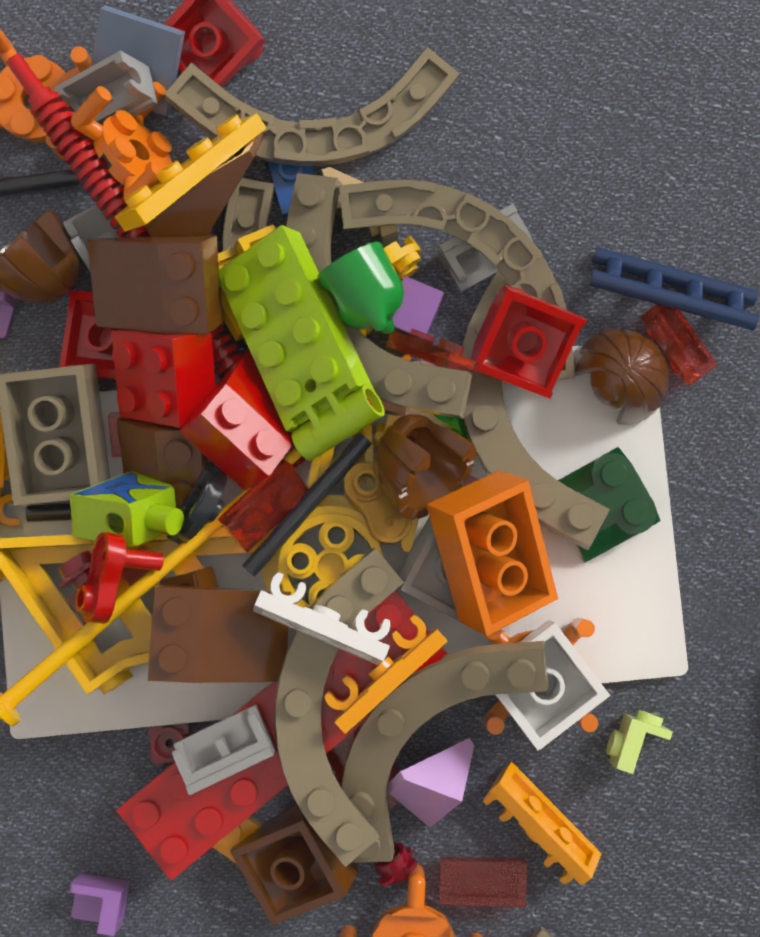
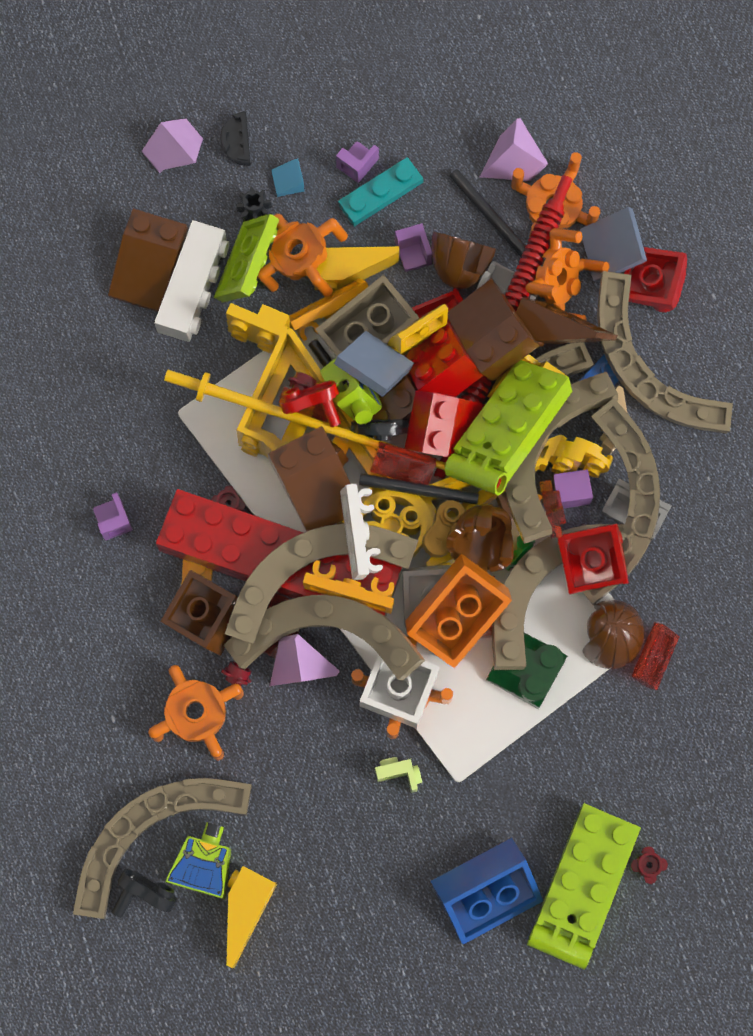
camera: 55 degrees right, 10 degrees down
light grey hinge [54,51,158,124] -> none
yellow plate [114,113,266,232] -> none
light grey hinge [172,704,277,796] -> none
green piece [317,242,405,334] -> none
clear red plate [439,857,527,907] -> none
light orange plate [483,761,601,886] -> none
dark blue bar [589,247,759,331] -> none
none -> sand blue tile [334,331,414,397]
none -> yellow slope [387,304,448,355]

